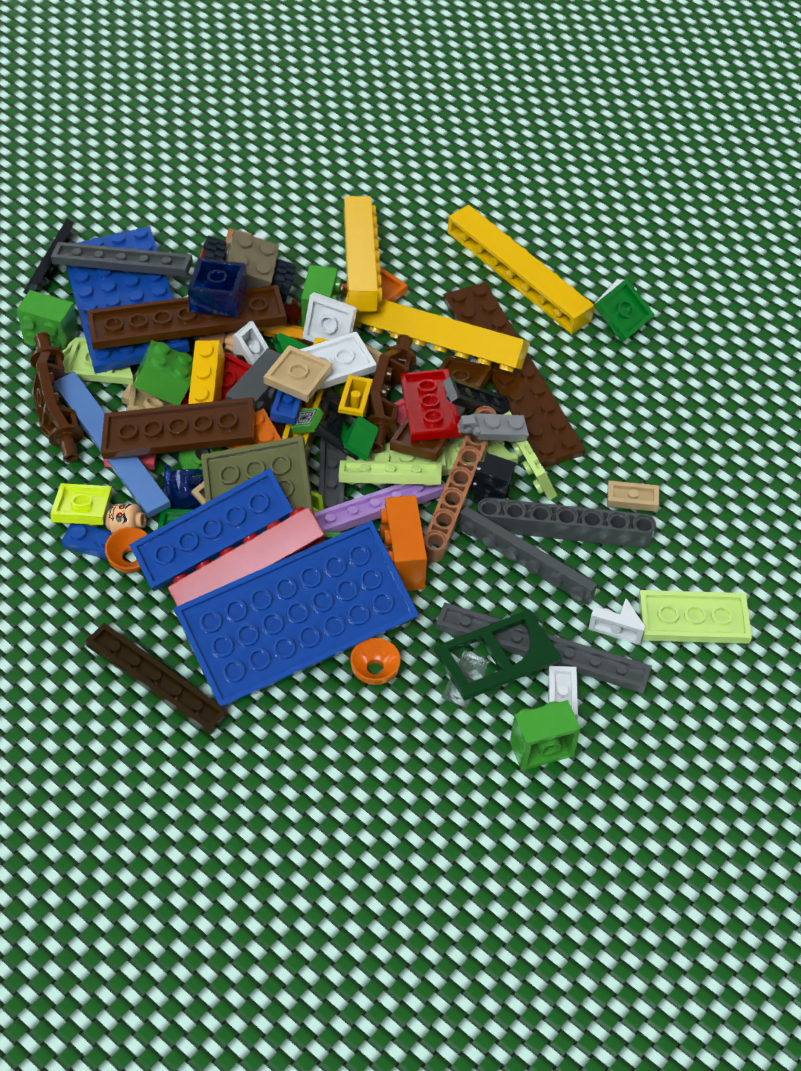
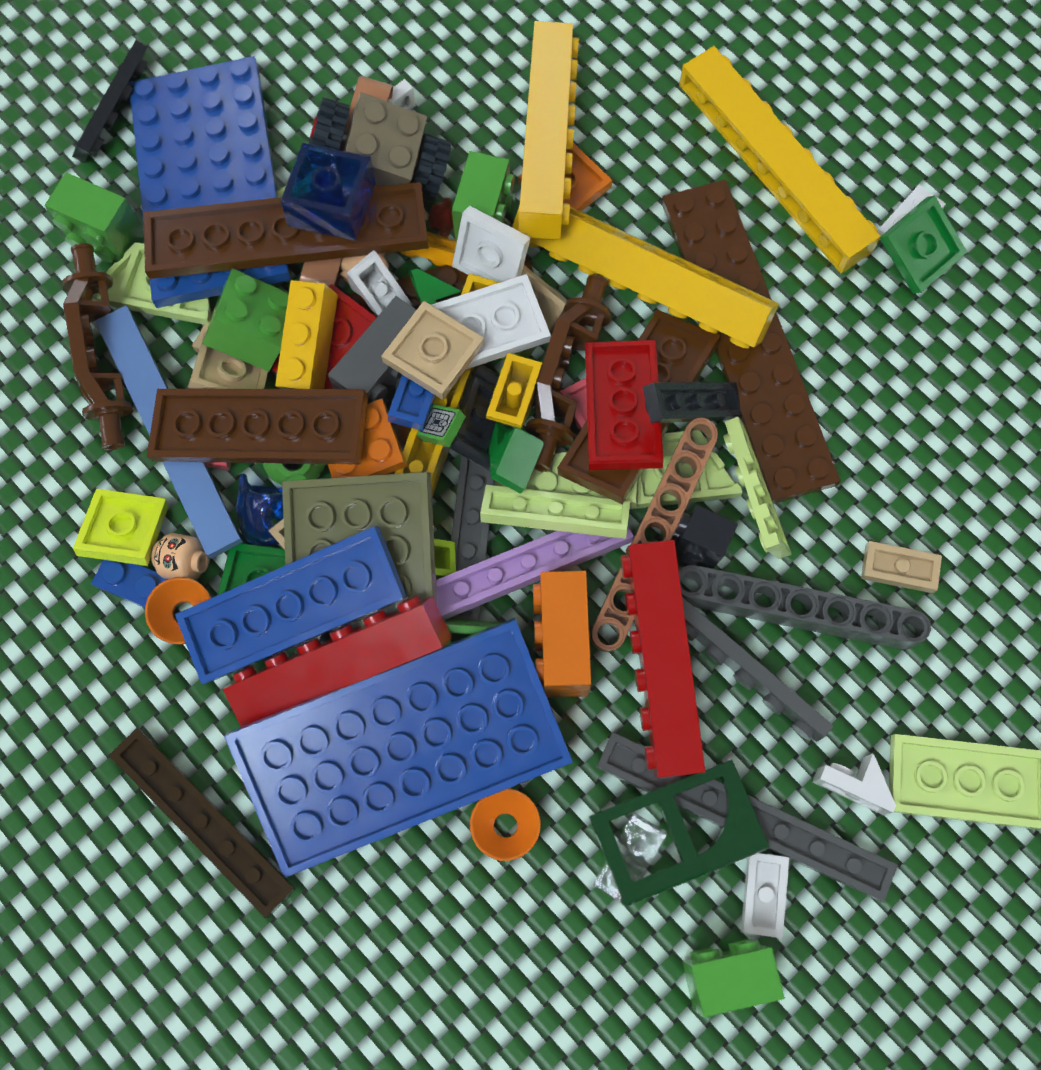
camera: 10 degrees right, 20 degrees up
dark grey plate [51,242,193,277] -> none
light grey hinge [457,413,529,442] -> none
none -> red brick [620,540,705,778]

